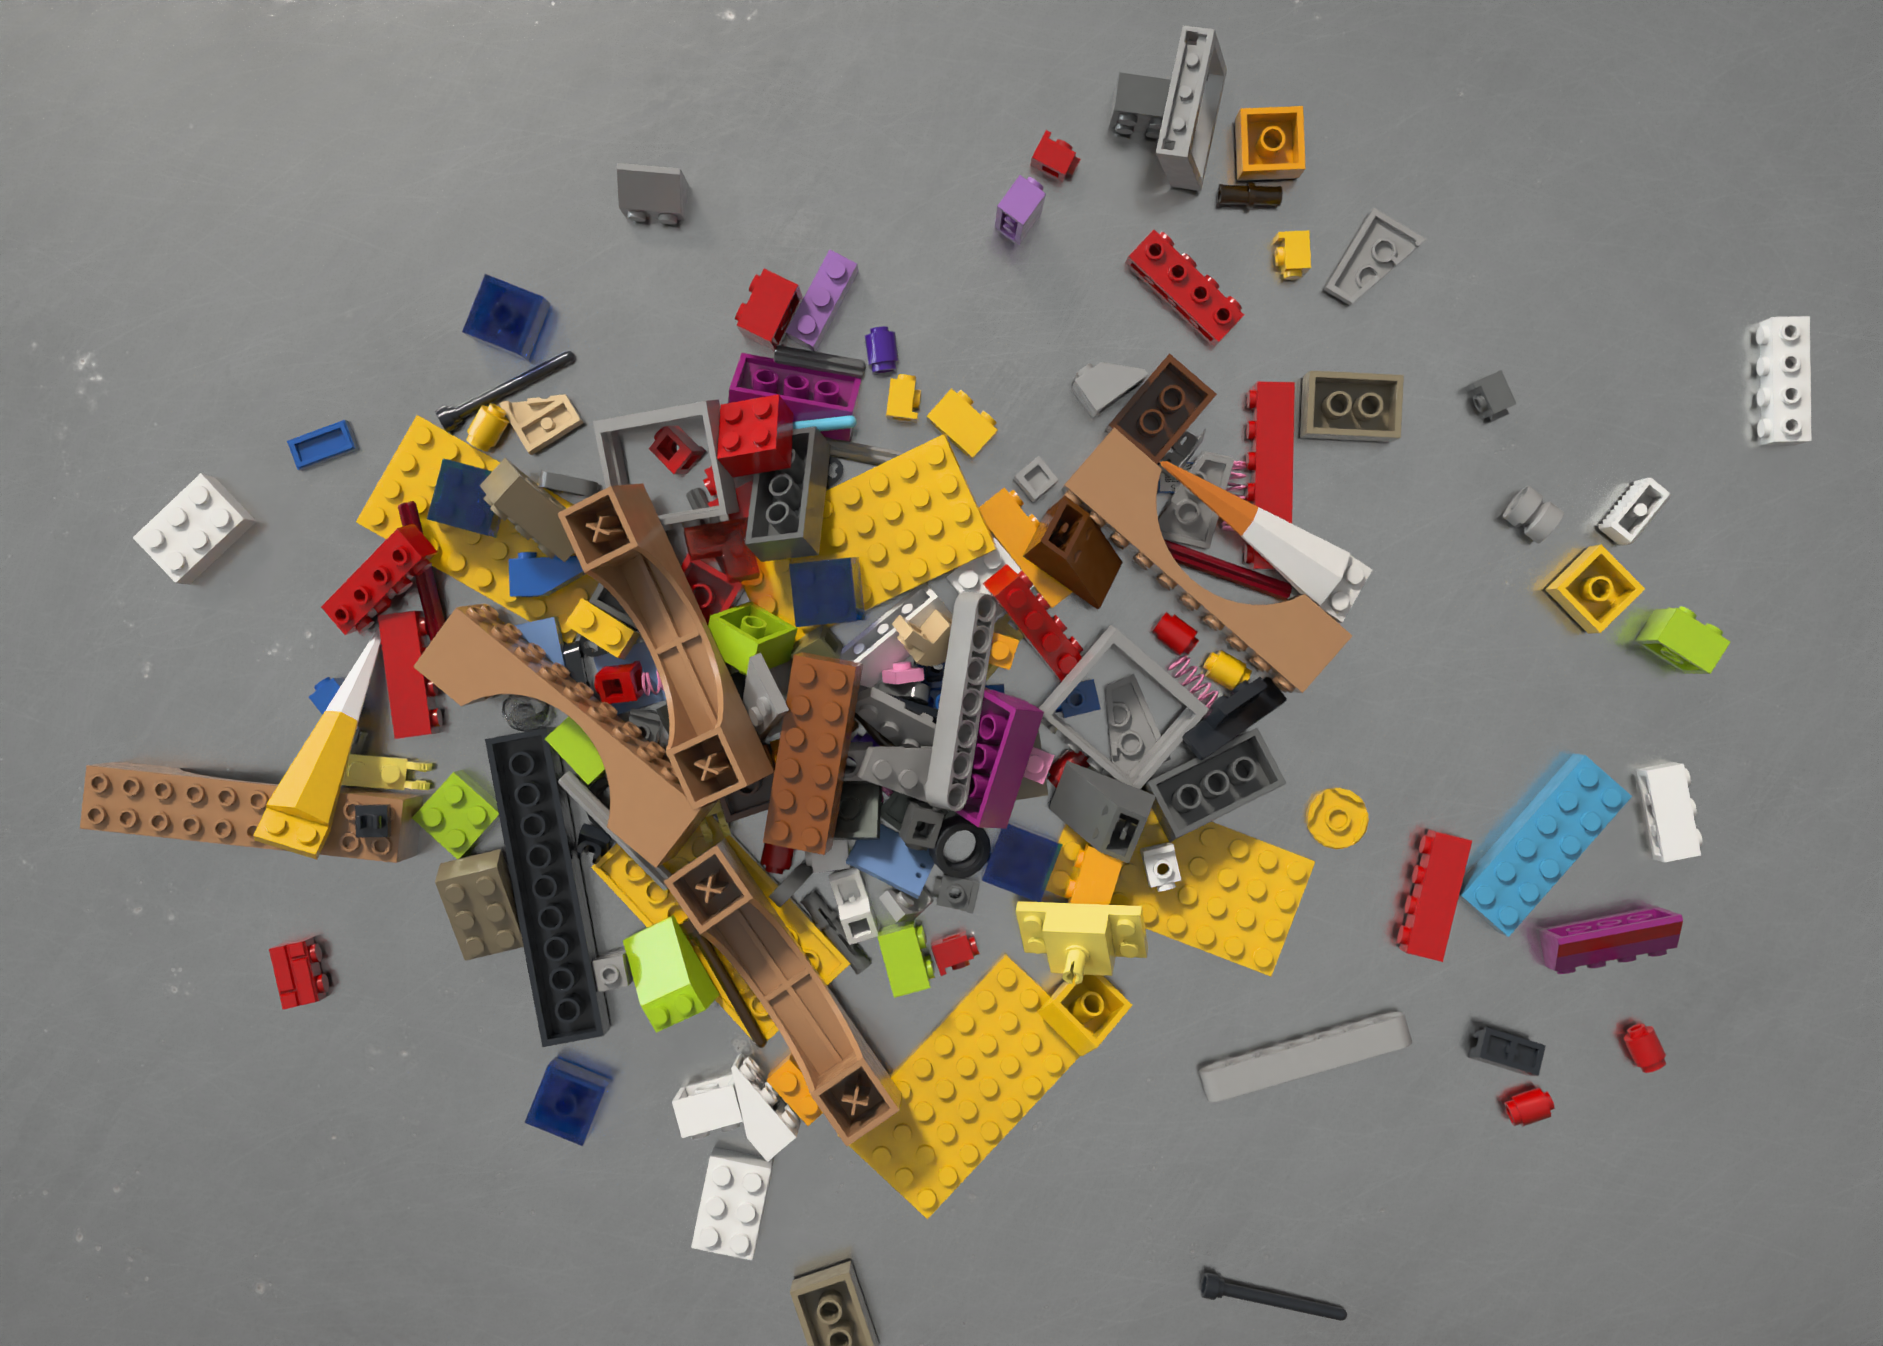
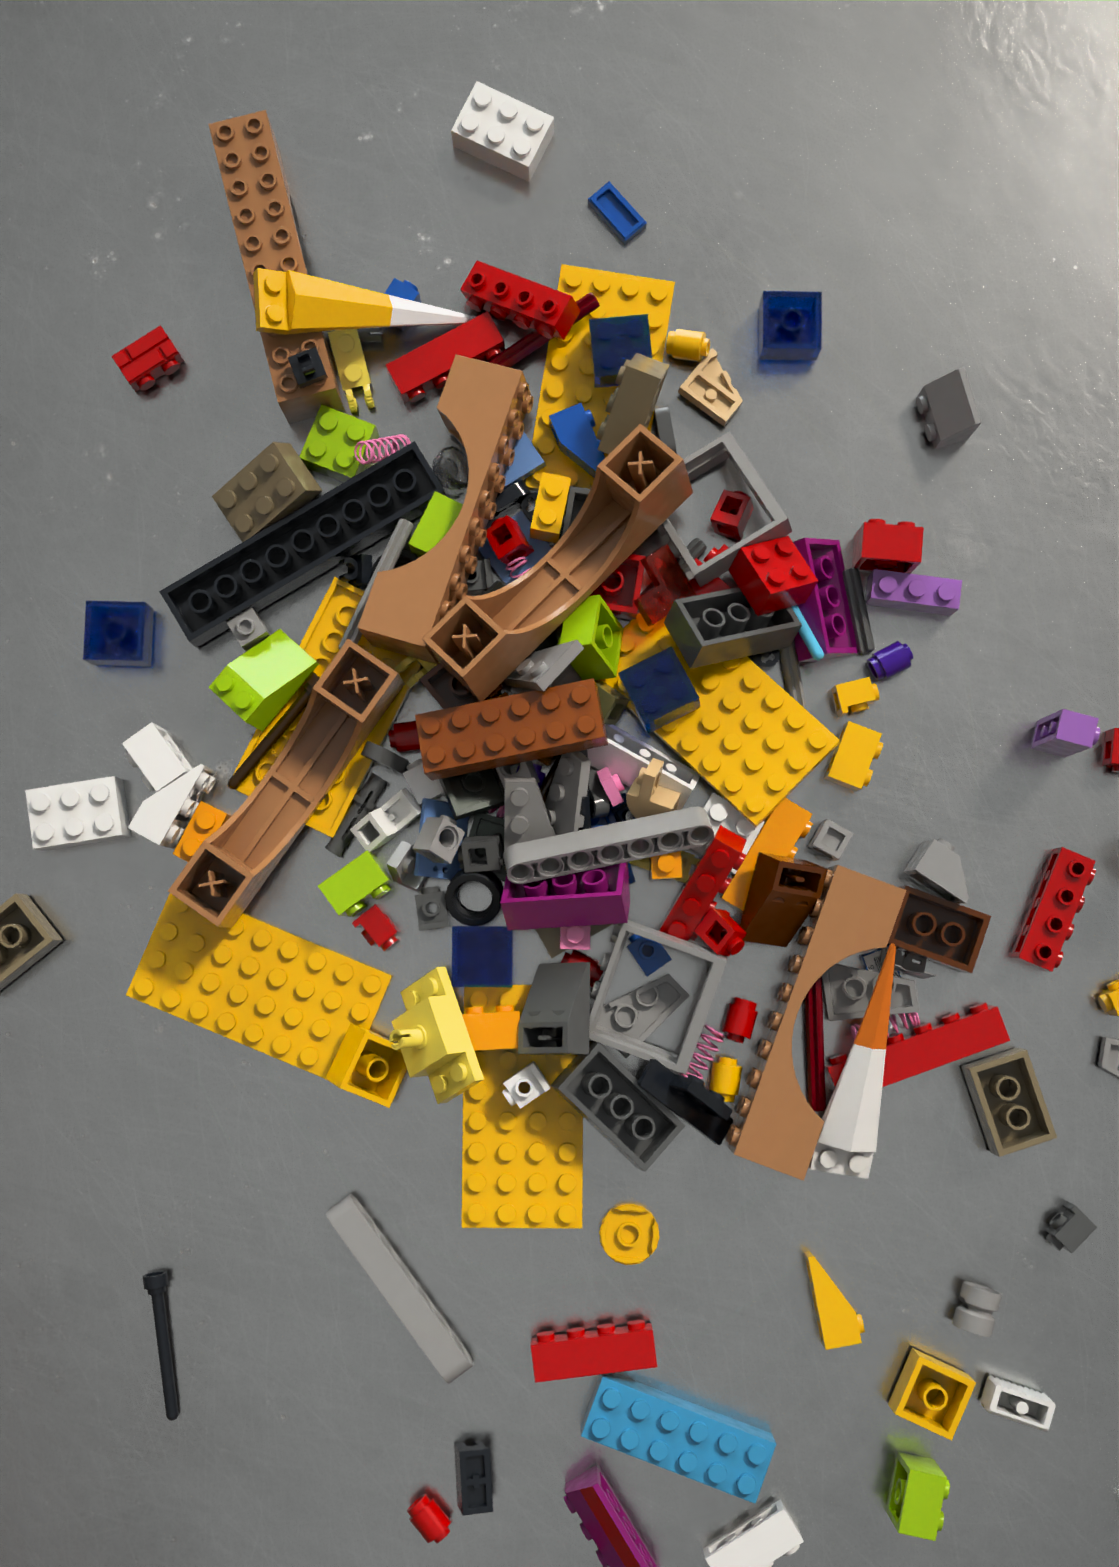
camera: 70 degrees right, 5 degrees down
black piece [435,351,575,432] -> none
none -> bright pink piece [354,434,411,465]
none -> light grey brick [412,815,465,864]
none -> red brick [694,908,747,956]
none -> yellow slope [804,1251,865,1350]

